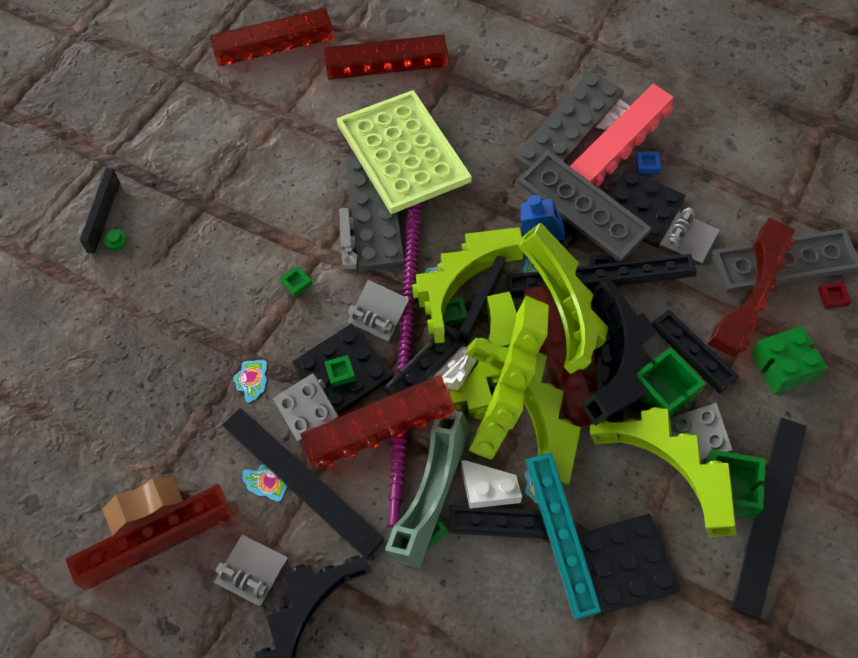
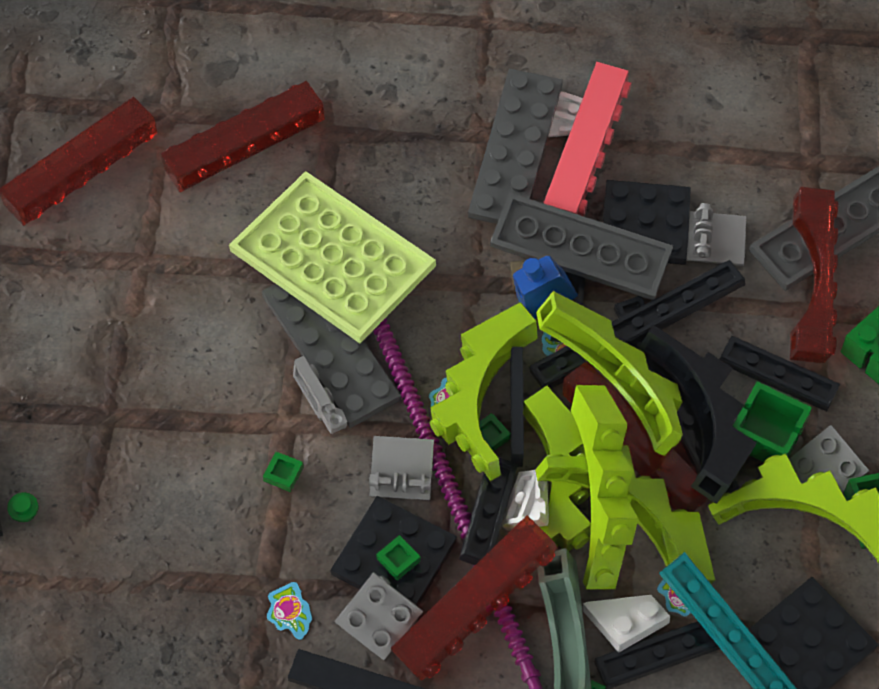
camera: 25 degrees left, 0 degrees up
blue plate [636,151,661,174] -> none

